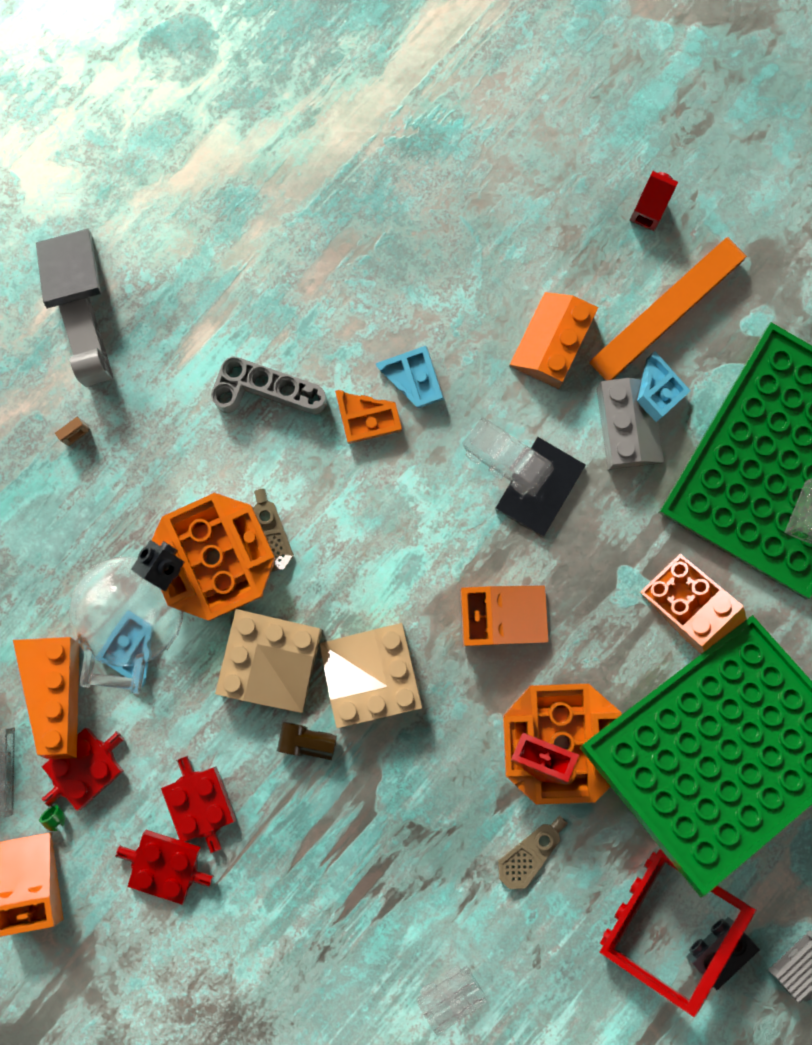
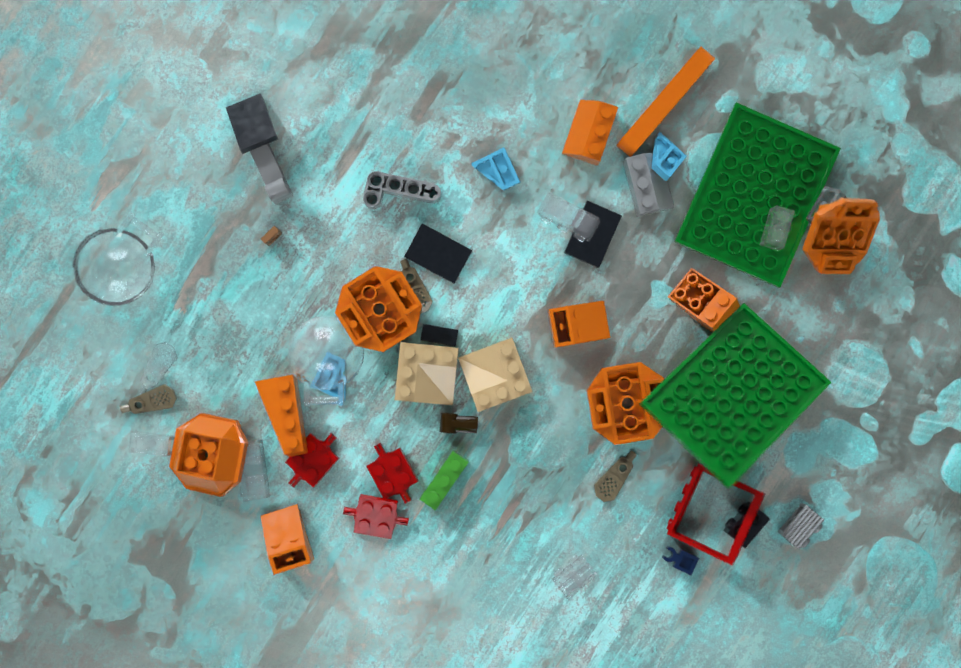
camera: 15 degrees left, 5 degrees up
green hinge [39,805,66,831] -> none
black brick [131,540,185,592] -> none
orange wing [335,390,402,444] -> none
red slope [511,733,579,784] -> none
red slope [629,171,678,231] -> none
none -> black tile [404,223,472,284]
none -> bright green brick [419,450,469,511]
none -> black piece [420,324,458,347]
none -> dark blue plate [662,546,699,575]

